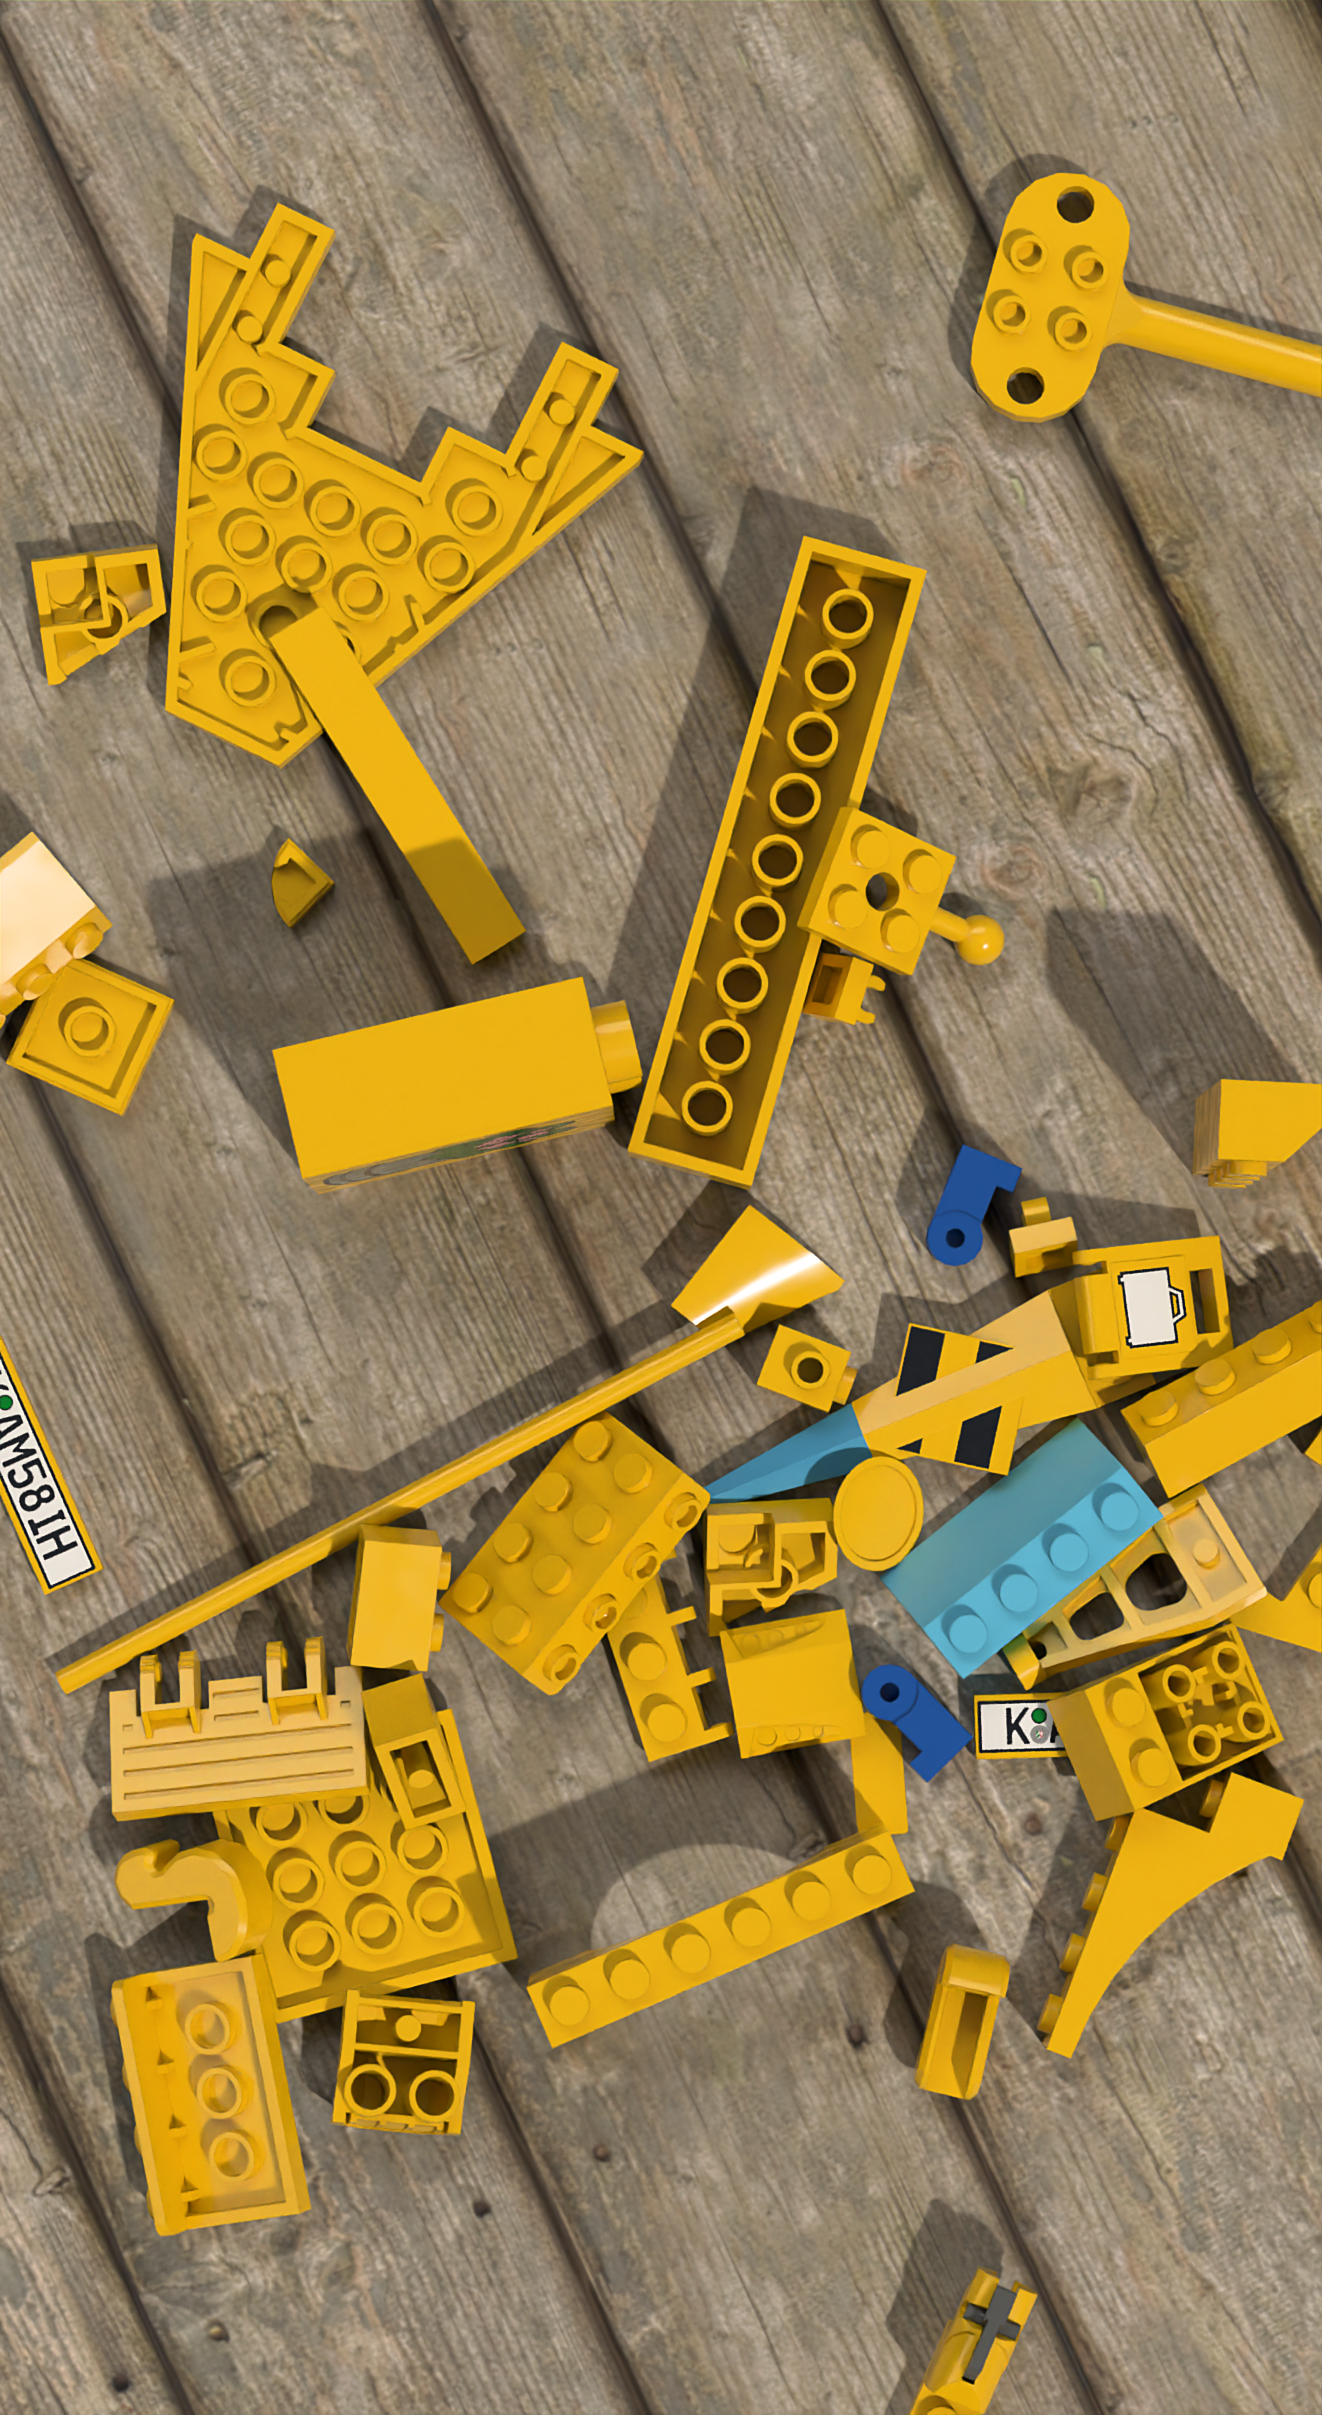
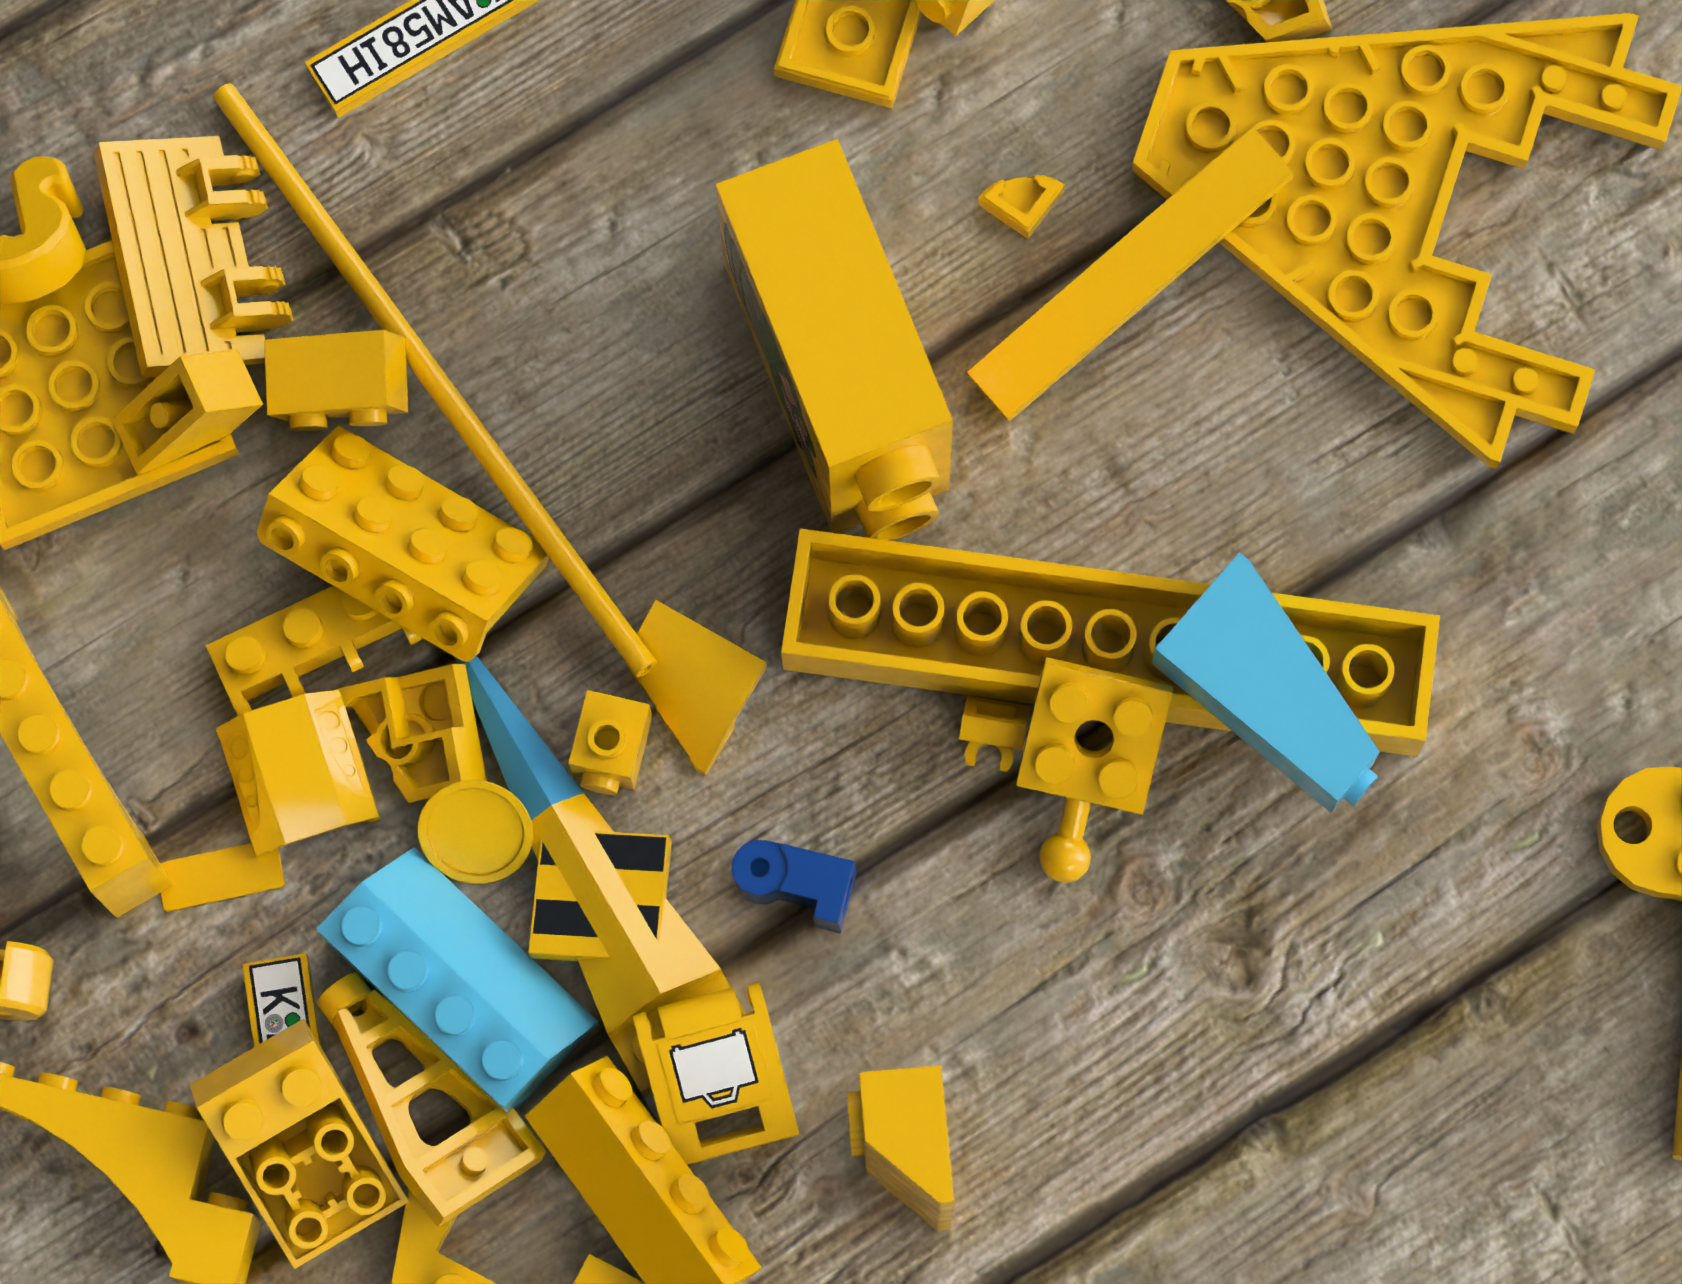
camera: 85 degrees right, 10 degrees down
blue leg [860,1664,973,1783] -> none
yellow tile [1009,1197,1078,1278] -> none
none -> medium azure slope [1151,552,1380,813]

